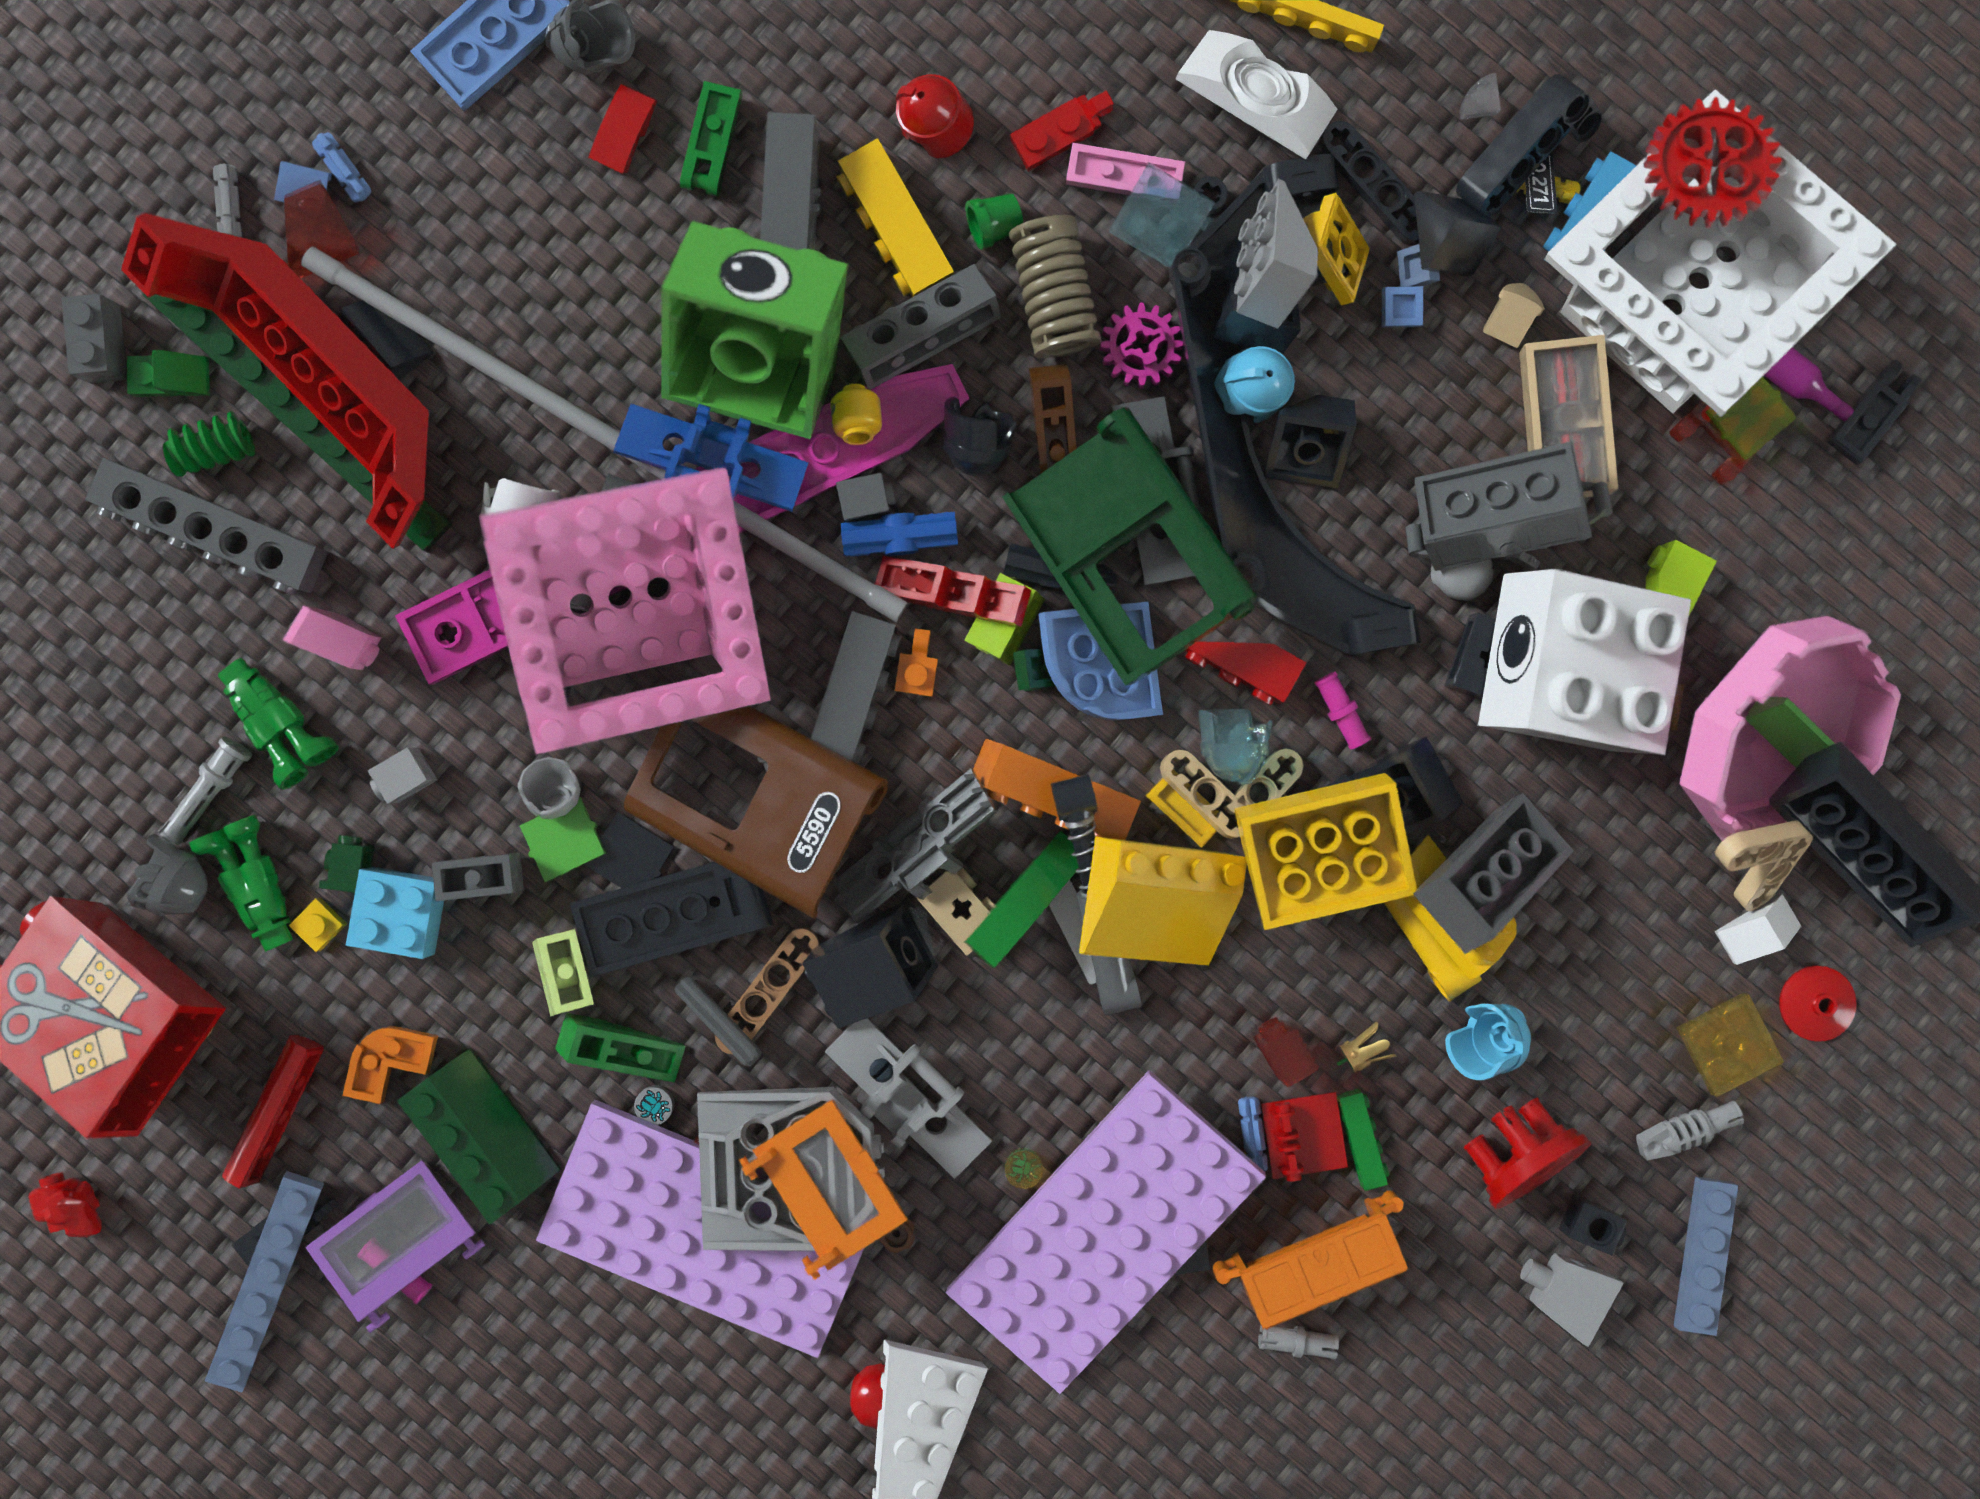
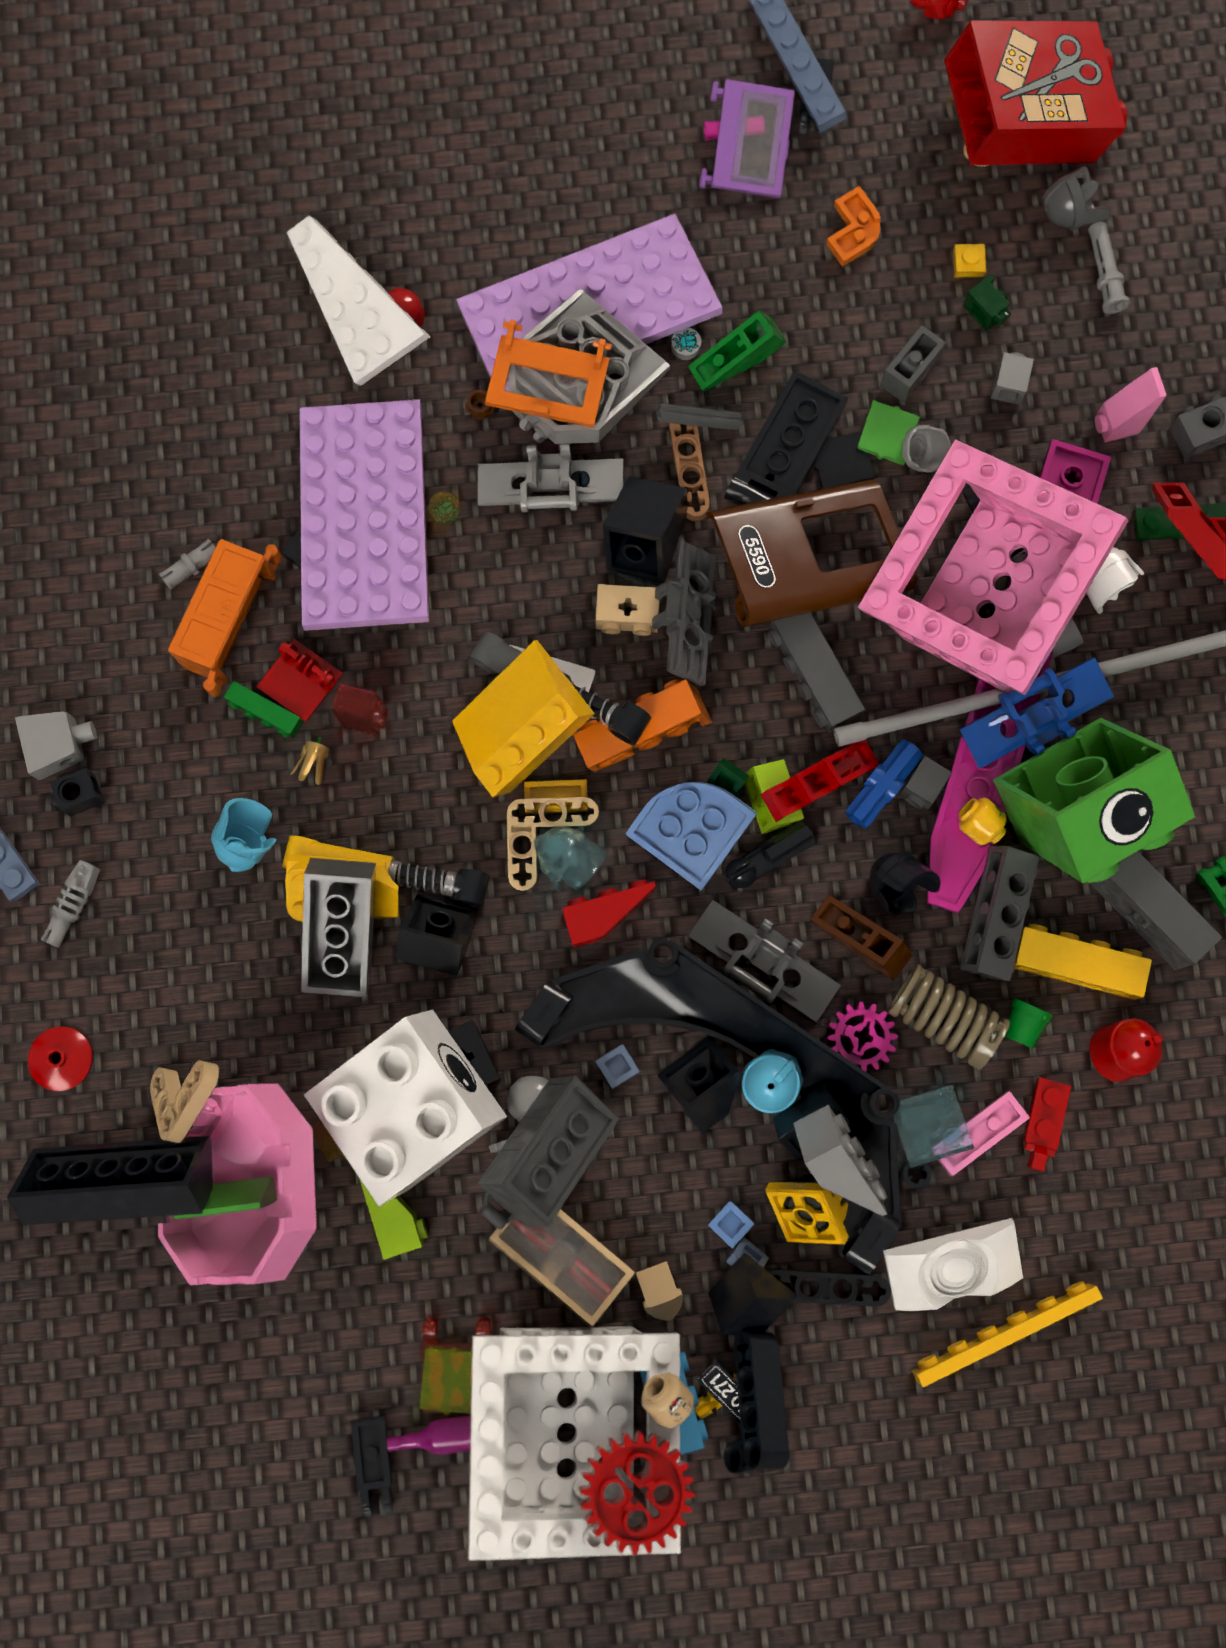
camera: 135 degrees right, 10 degrees down
green piece [189,814,293,952] -> none
green piece [218,658,339,790] -> none
red brick [222,1035,324,1189] -> none
medium azure brick [346,867,444,959] -> none
dark green slope [397,1048,562,1225] -> none
yellowish green brick [532,929,594,1016] -> none
orange plate [895,628,938,696] -> none
green slope [964,830,1078,968] -> none
dark green piece [1002,407,1257,686] -> none
yellow slope [1234,773,1417,930] -> none
medium blue axle [1238,1097,1268,1171] -> none
dark pink pin [1314,671,1371,750] -> none
clear tile [1460,73,1501,120] -> none
red piece [1463,1097,1591,1209] -> none
clear yellow plate [1676,993,1784,1097] -> none
white slope [1715,893,1801,965] -> none
none -> sand blue plate [595,1044,640,1089]
none -> tan head [641,1372,694,1428]

